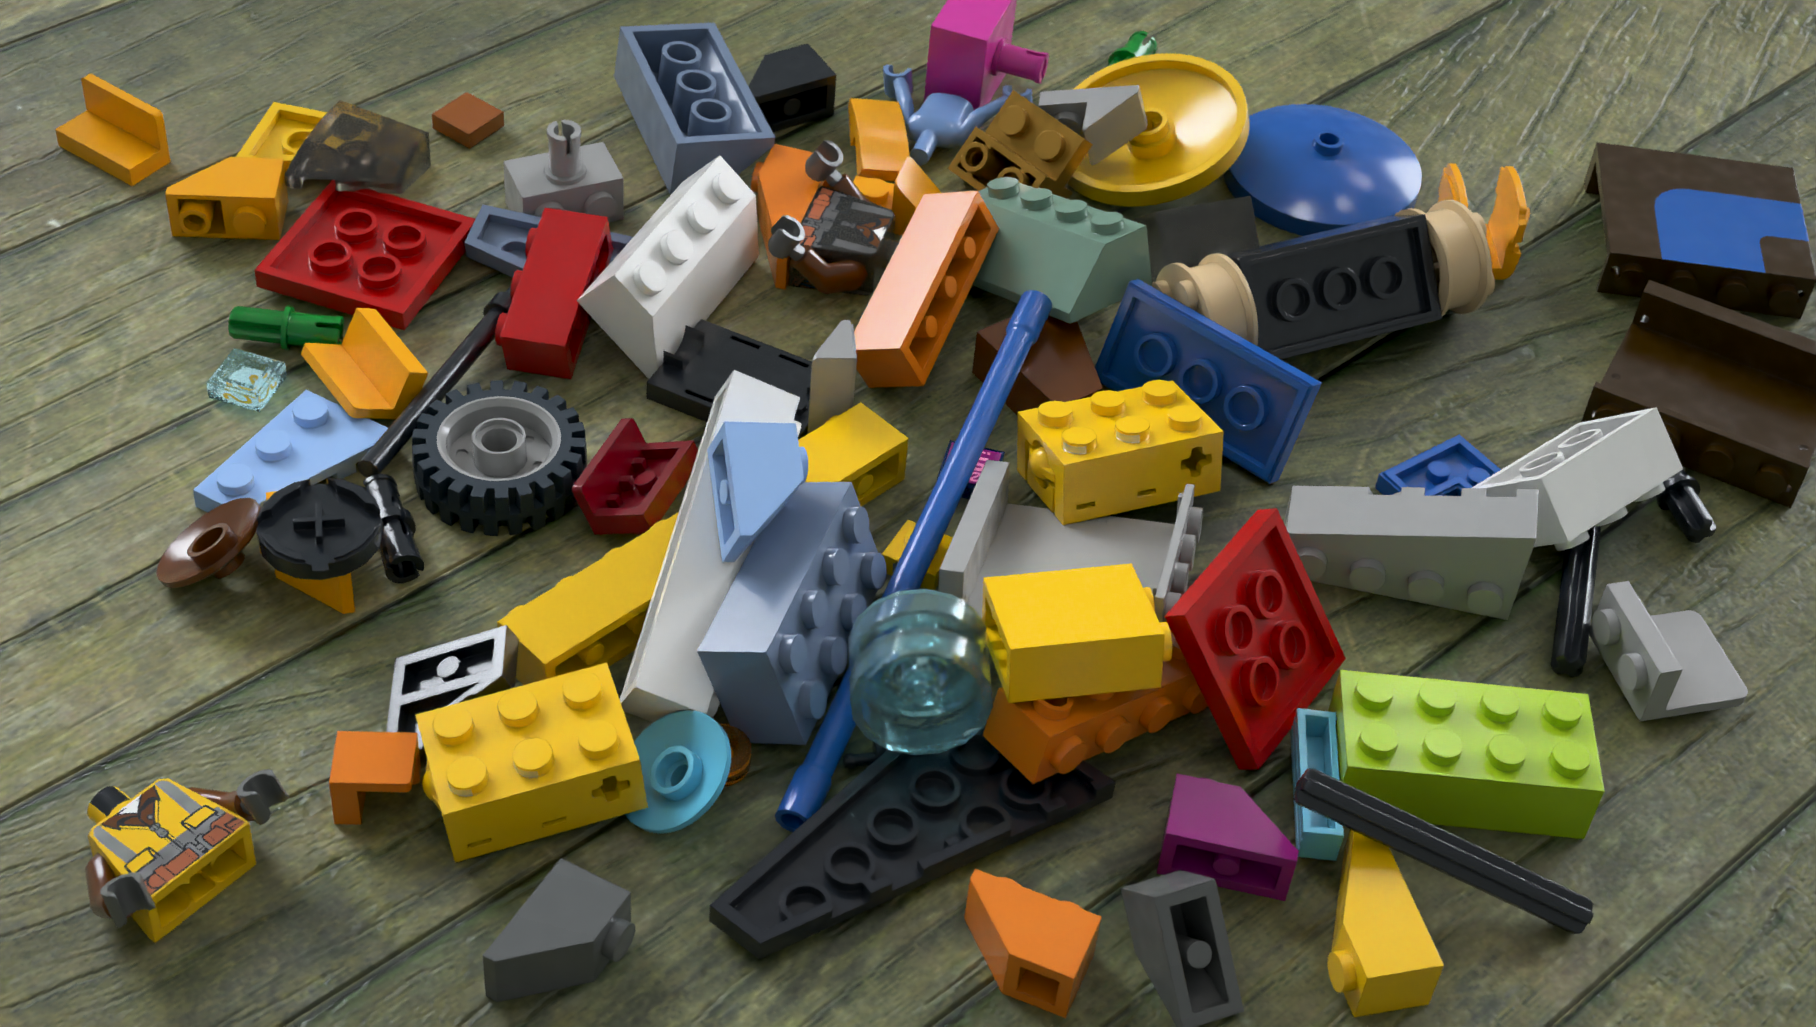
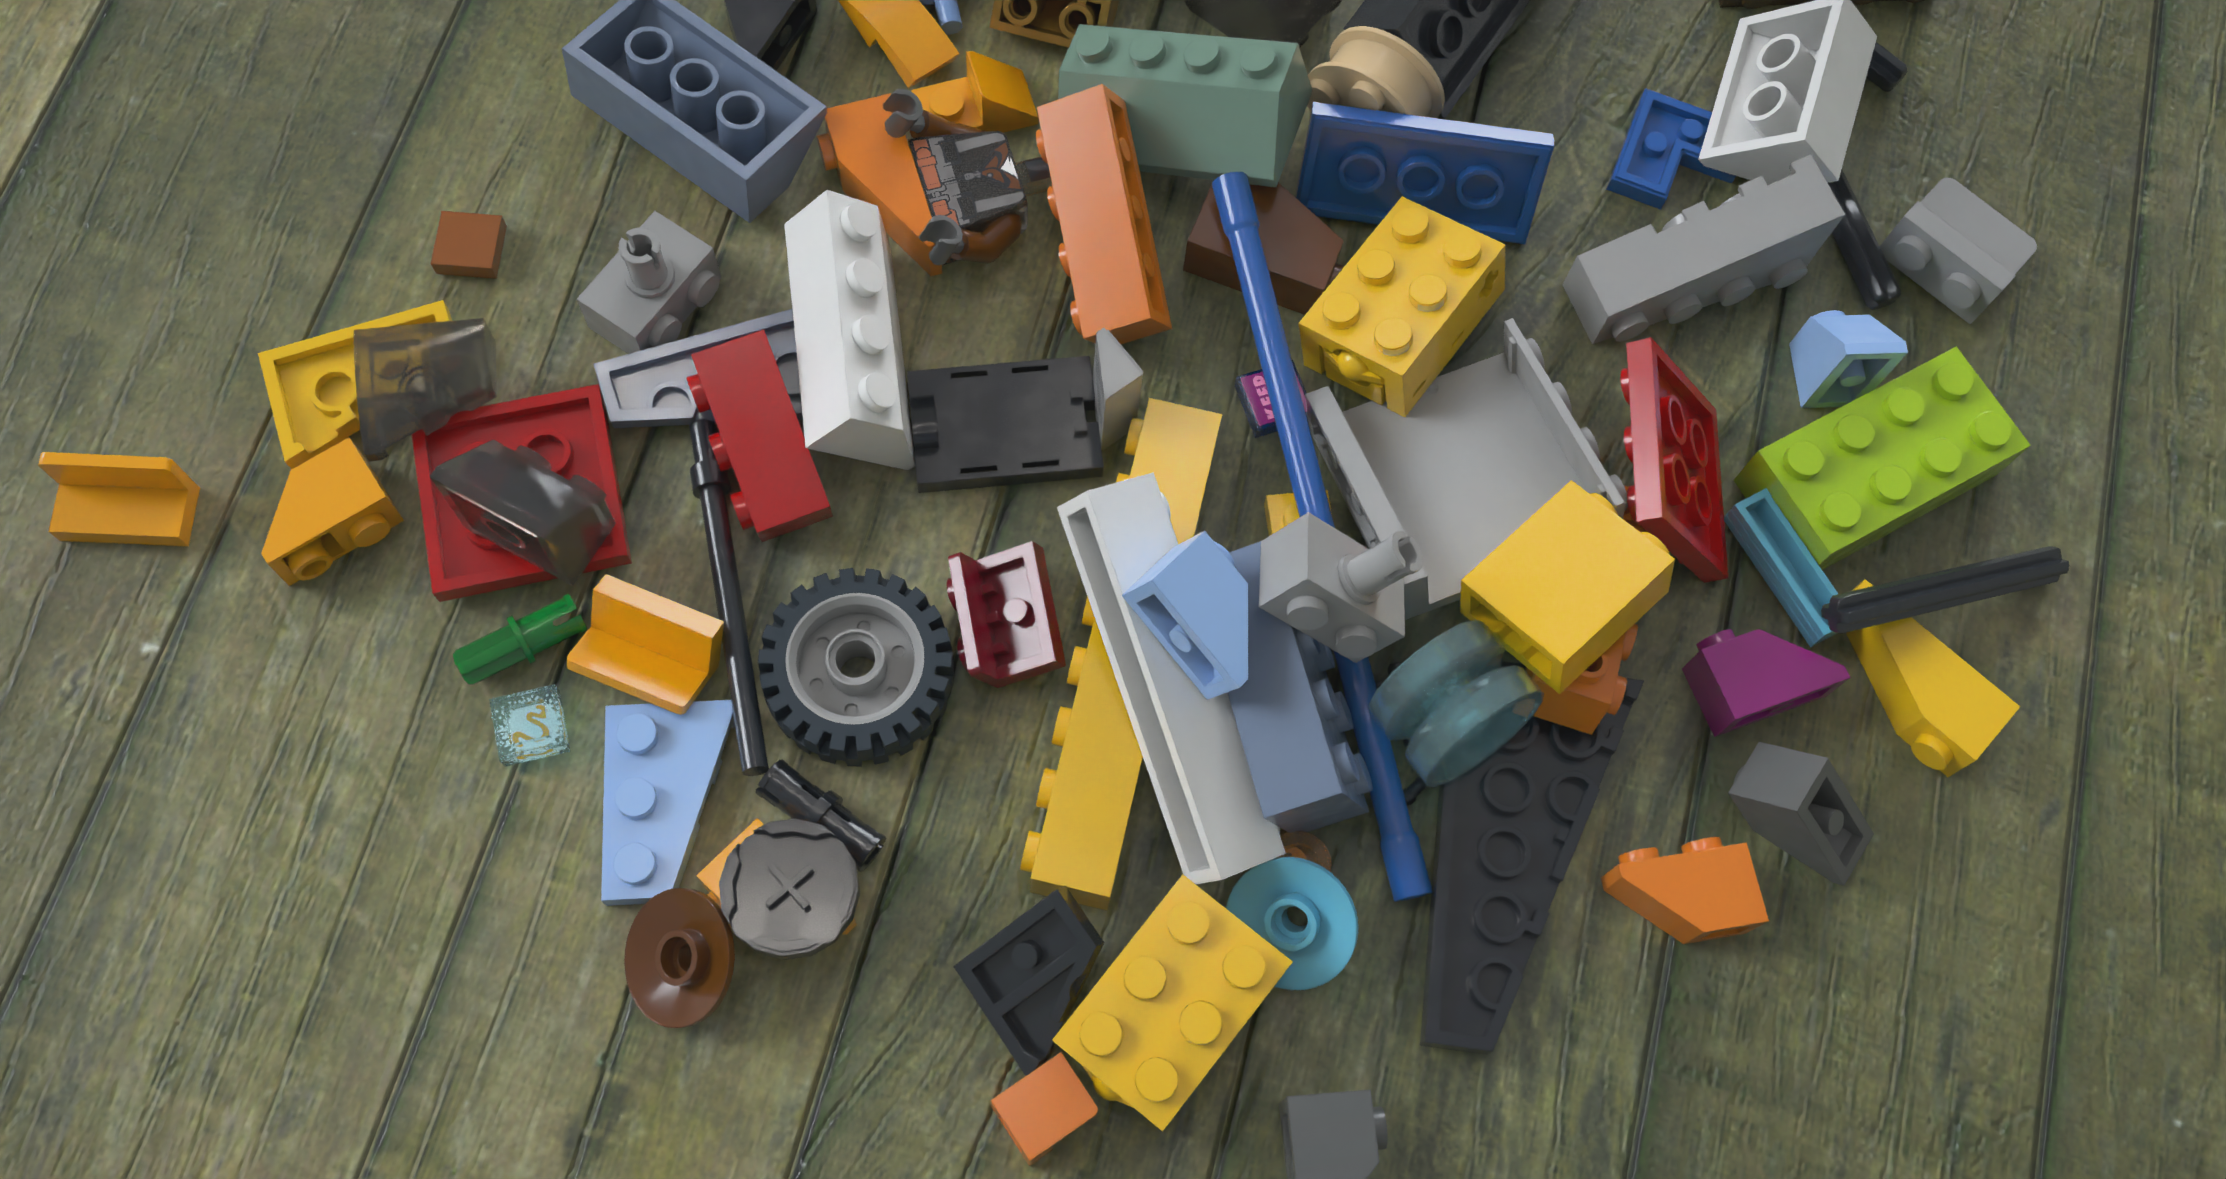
camera: 35 degrees left, 25 degrees up
none -> clear smoke slope [430,440,616,586]
none -> light grey brick [1259,512,1423,663]
none -> light blue slope [1789,310,1908,408]

